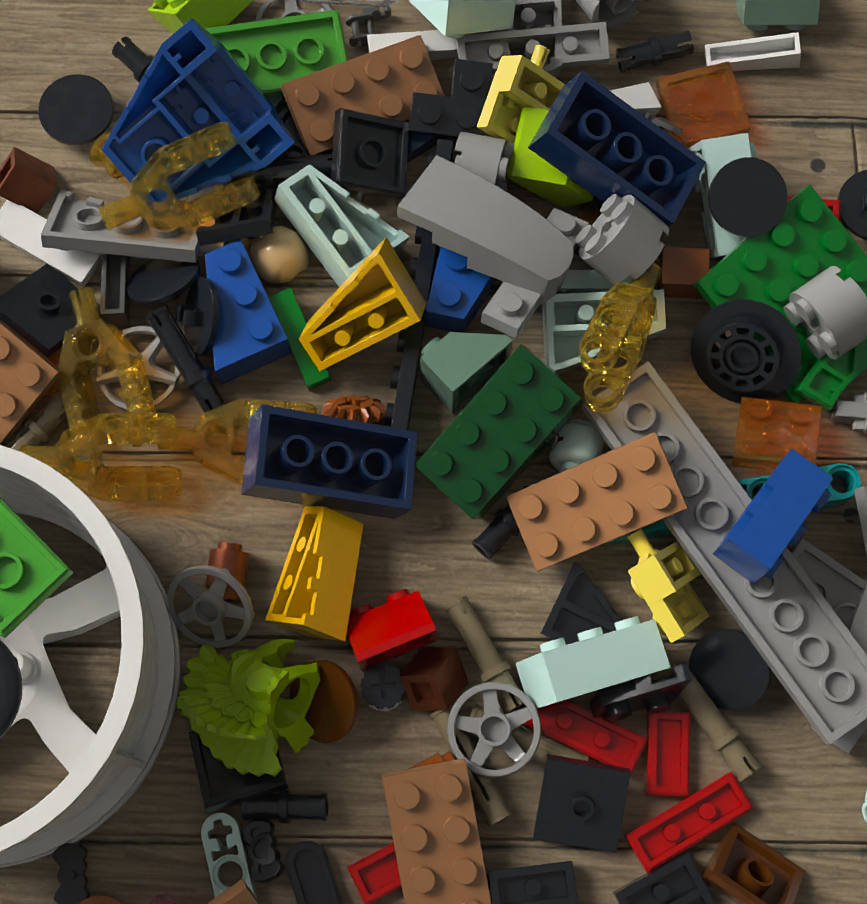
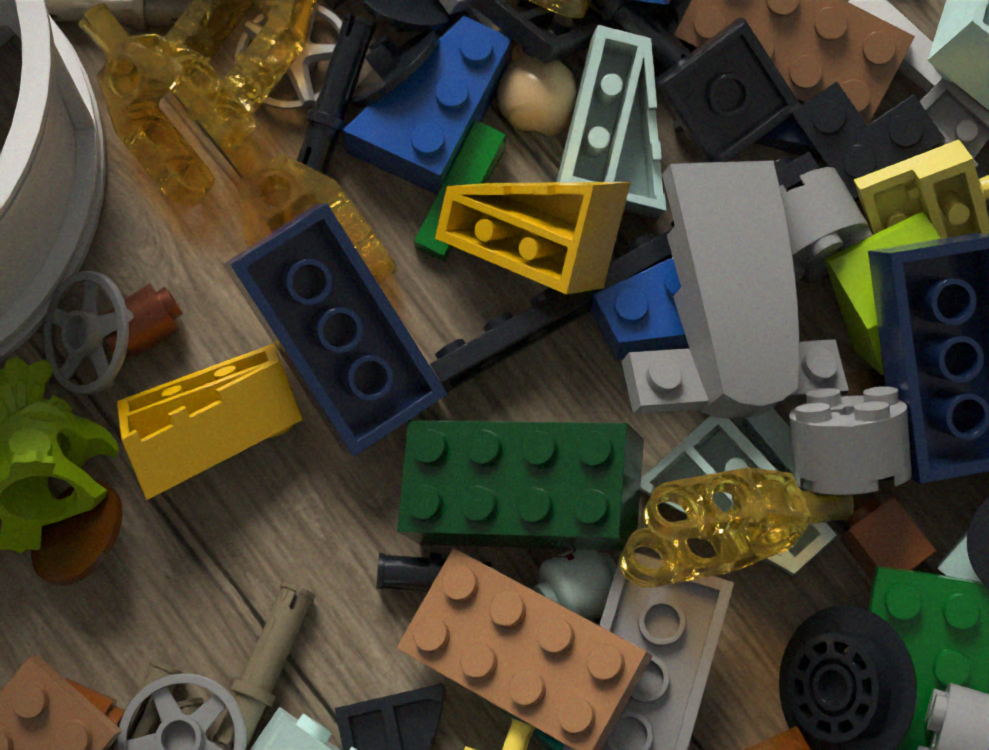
camera: 50 degrees right, 0 degrees up
dark orange gear [322,395,385,424] -> none
red slope [347,589,437,672] -> none
black piece [361,663,405,712] -> none
copper panel [400,647,468,710] -> none
sand green slope [420,332,513,414] -> none

